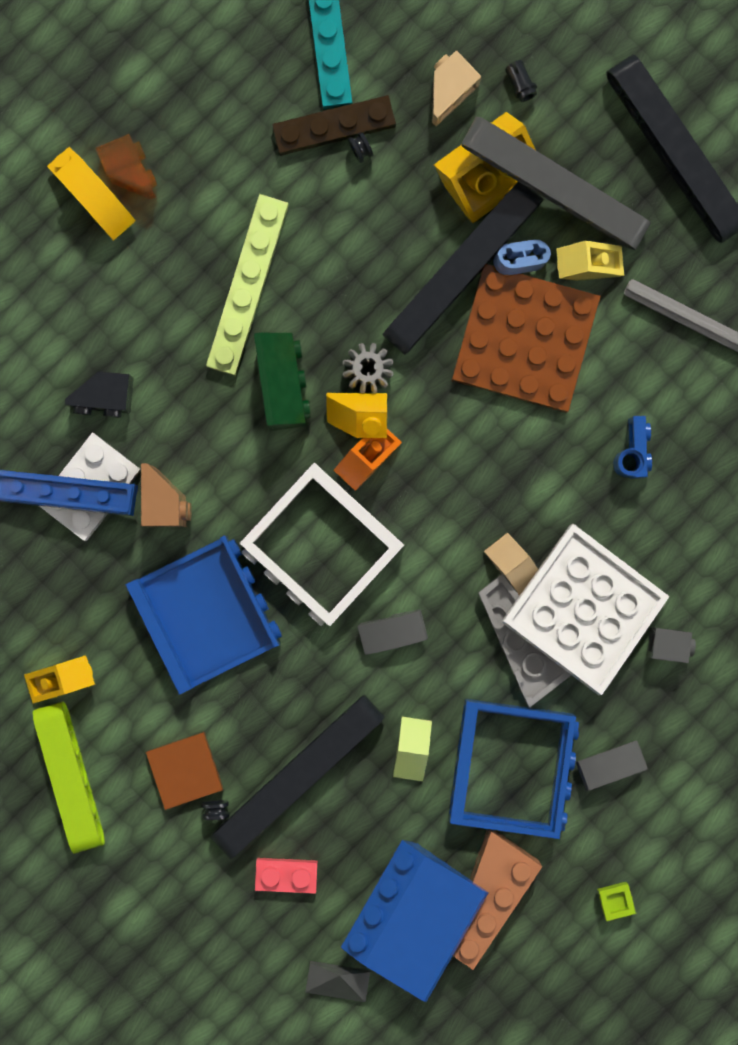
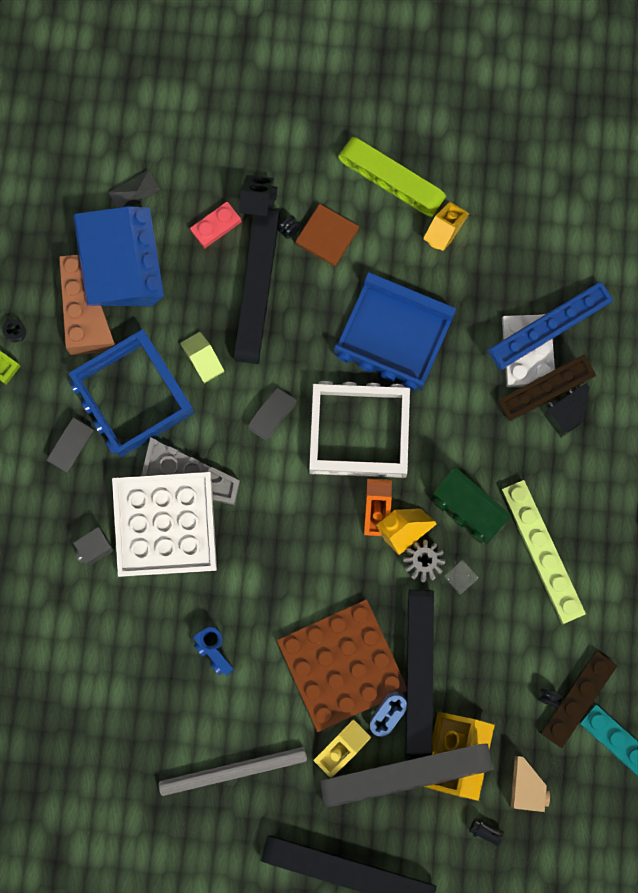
camera: 145 degrees right, 10 degrees down
medium nougat slope [141,463,192,527] -> none
tan slope [484,533,538,596] -> none
none -> black bush [3,319,26,343]
none -> black brick [239,175,278,216]
none -> clear tile [444,560,479,595]
none -> dark brown plate [499,354,596,422]

